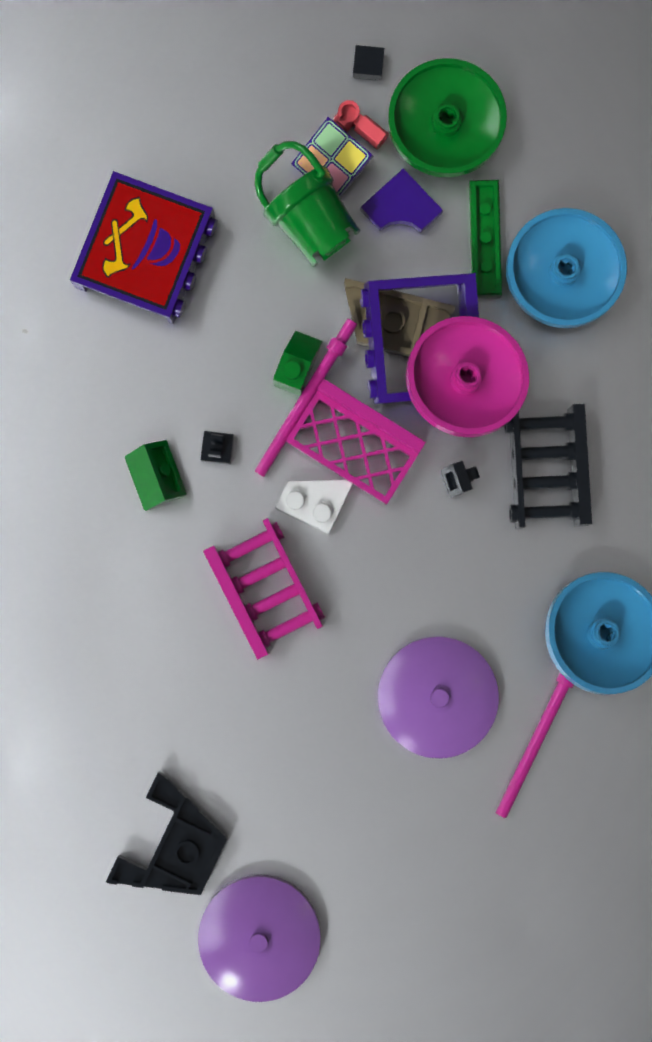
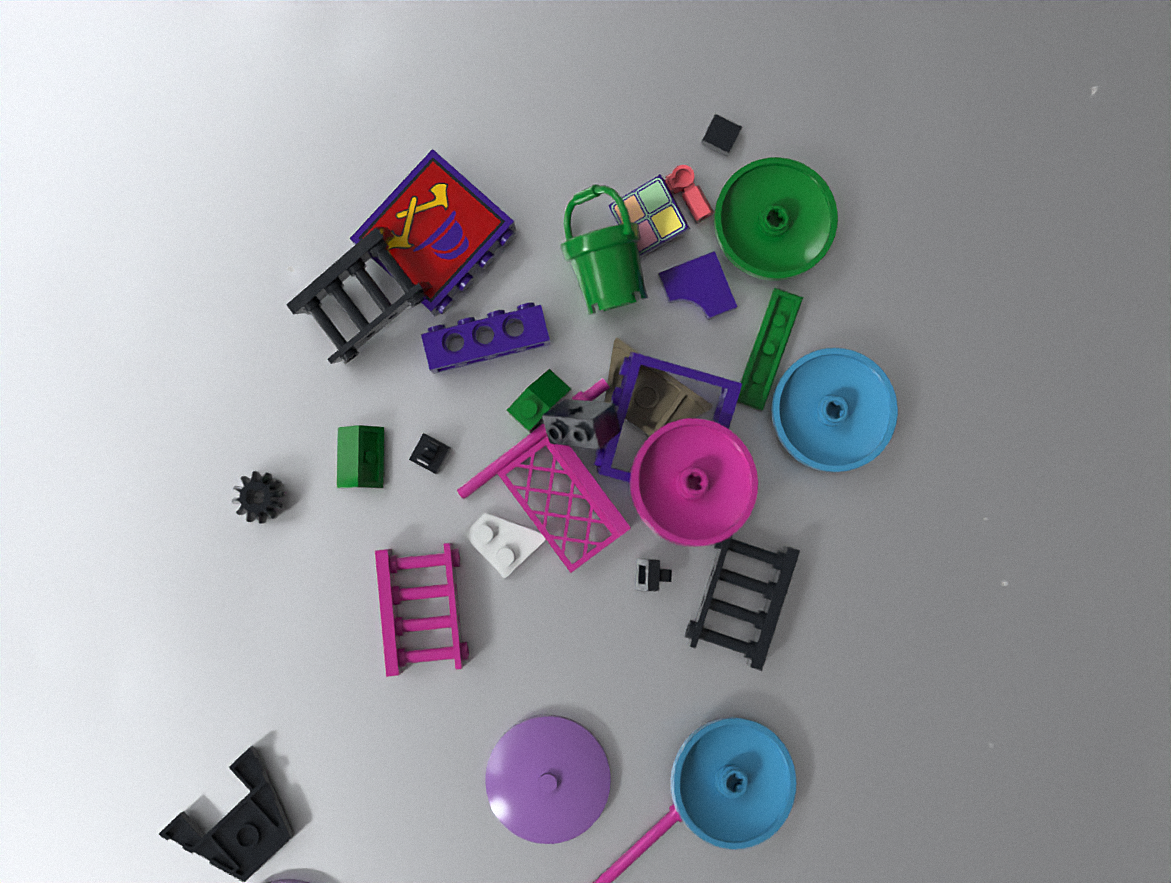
camera: 20 degrees right, 0 degrees up
none -> black gear [231,471,286,524]
none -> black fence [286,227,432,364]
none -> dark purple brick [421,302,551,374]
none -> black brick [542,399,621,449]

